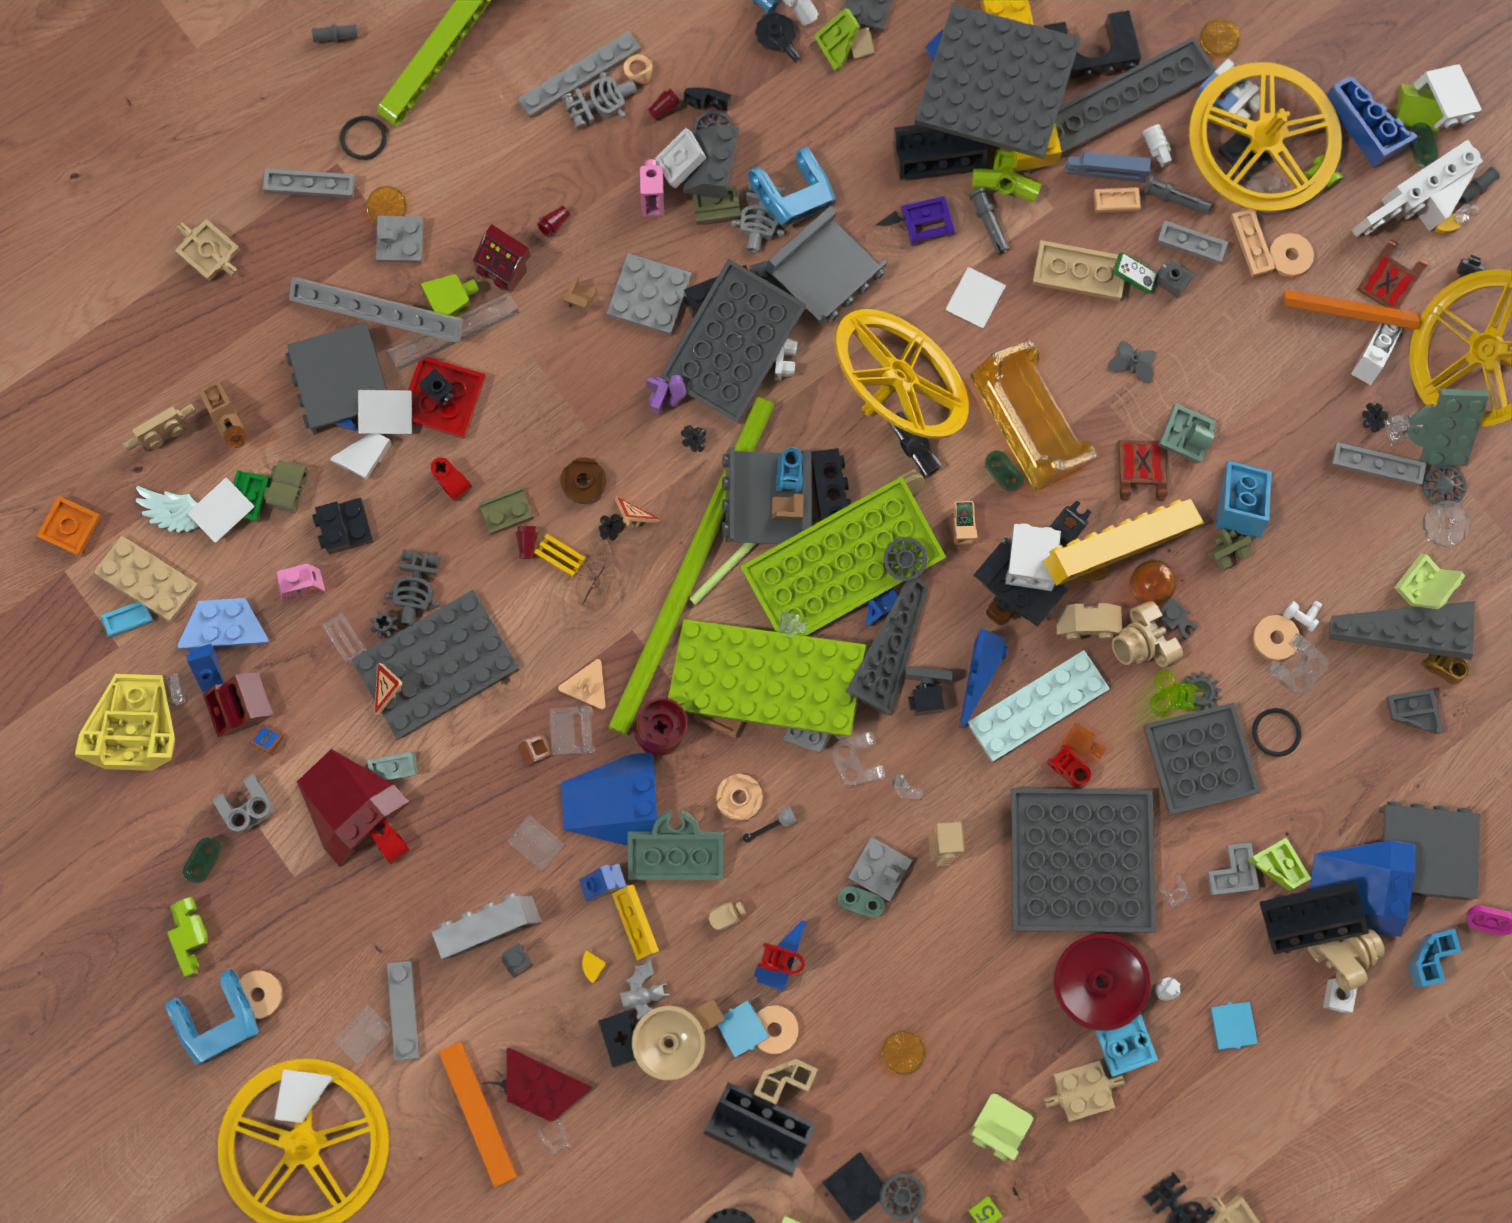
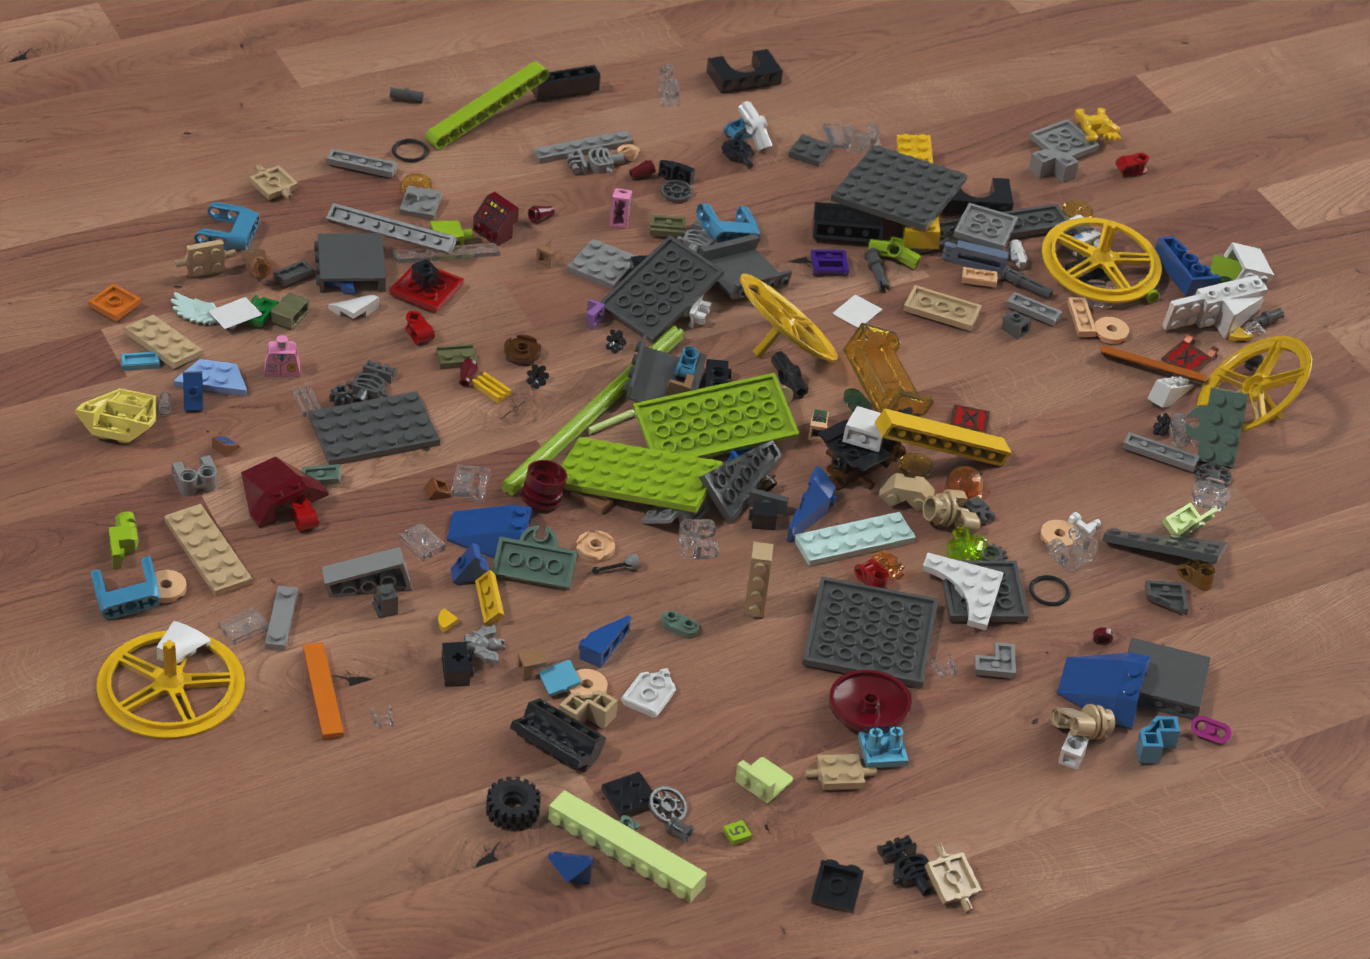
camera: 10 degrees right, 35 degrees down
clear green plate [183,837,221,883] -> none
dark red piece [203,672,273,737] -> none
black plate [312,497,374,555] -> none
white sticker [358,390,412,434] -> none
piece [374,663,402,715] -> none
dark red wing [506,1047,592,1122] -> none
light nougat piece [558,659,606,710] -> none
light nougat piece [615,496,660,527] -> none
tan dish [632,1006,705,1080] -> none
white plate [655,128,706,189] -> none
medium lavender arm [667,375,686,407] -> none
dark grey slope [683,124,739,200] -> none
tan arm [709,901,746,930] -> none
red piece [757,943,805,976] -> none
clear tile [778,611,807,638] -> none
lime wing [814,8,860,71] -> none
light grey hinge [848,837,912,902] -> none
tan slope [850,28,875,60] -> none
clear yellow wheel [882,1030,926,1075] -> none
dark grey wheel [883,537,927,581] -> none
clear arm [892,773,923,800] -> none
dark grey piece [1108,341,1156,383] -> none
tile [1112,252,1157,294] -> none
white hinge [1154,978,1181,1001] -> none
sand green plate [1158,403,1217,464] -> none
olive hips [1206,528,1252,569] -> none
medium azure piece [1210,1002,1258,1050] -> none
dark azure slope [1215,460,1272,539] -> none
lime wing [1249,837,1311,891] -> none
black brick [1259,880,1369,954] -> none
none -> tan plate [164,504,252,597]
none -> dark azure connector [194,202,260,251]
none -> dark grey plate [273,260,314,287]
none -> white tile [621,668,676,718]
none -> dark brown plate [758,474,777,492]
none -> white plate [922,553,1004,630]
none -> light grey plate [953,203,1018,251]
none -> dark red tile [1093,627,1113,645]

